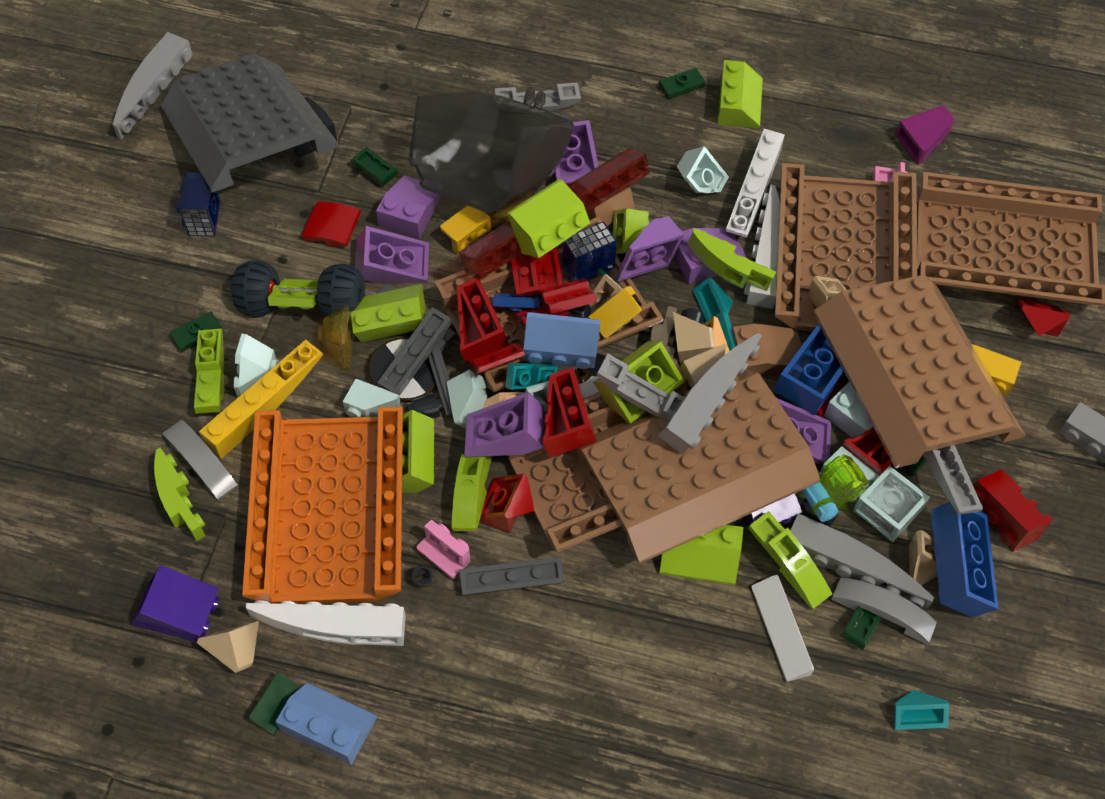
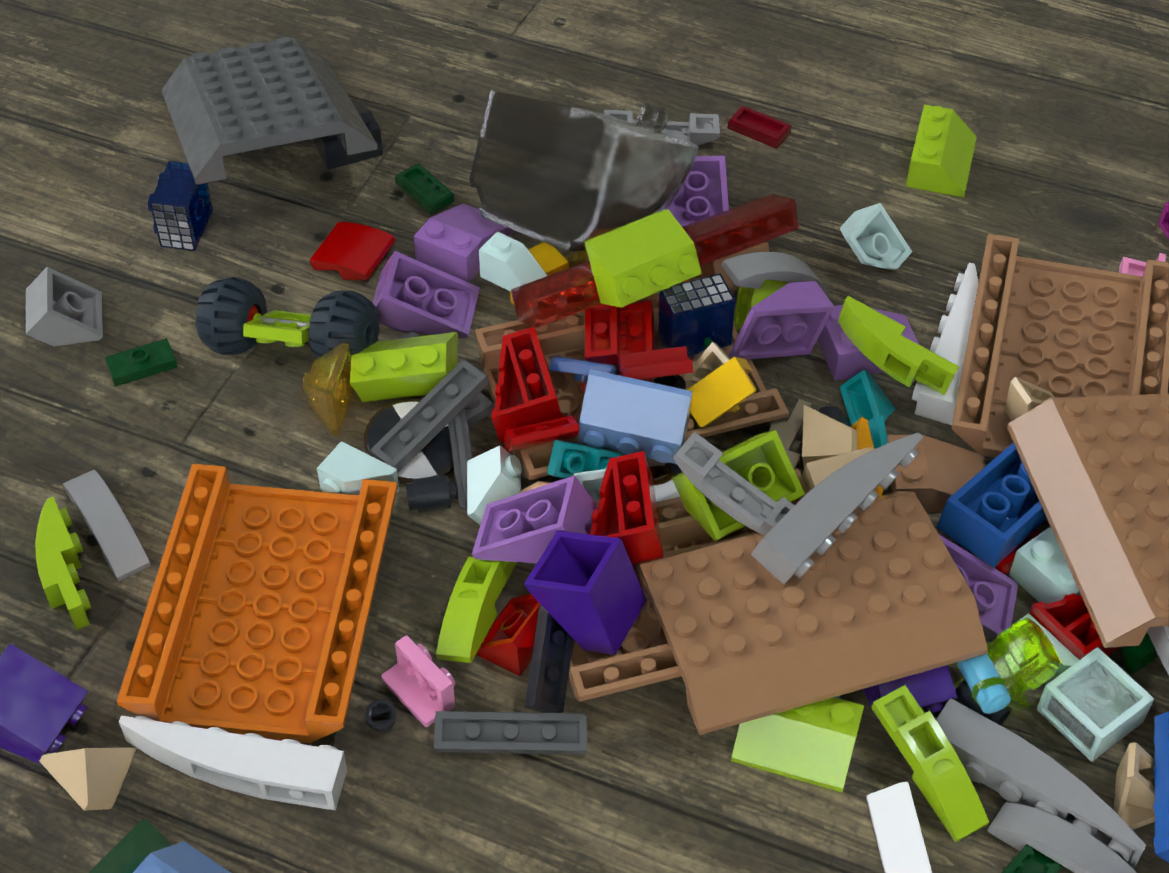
camera: 10 degrees right, 10 degrees down
light grey slope [113,32,193,140] -> none
lime slope [194,329,224,414] -> none
yellow slope [199,340,323,460] -> none
light aqua slope [234,334,279,397] -> none
lime slope [402,410,434,493] -> none
dark green plate [659,68,706,99] -> none
white slope [726,129,785,238] -> none
none -> light grey slope [26,267,103,346]
none -> light aqua slope [479,231,550,302]
none -> dark purple slope [524,531,646,655]
none -> black plate [525,604,574,713]
none -> light grey slope [721,252,830,297]
none -> dark red tile [727,106,792,149]

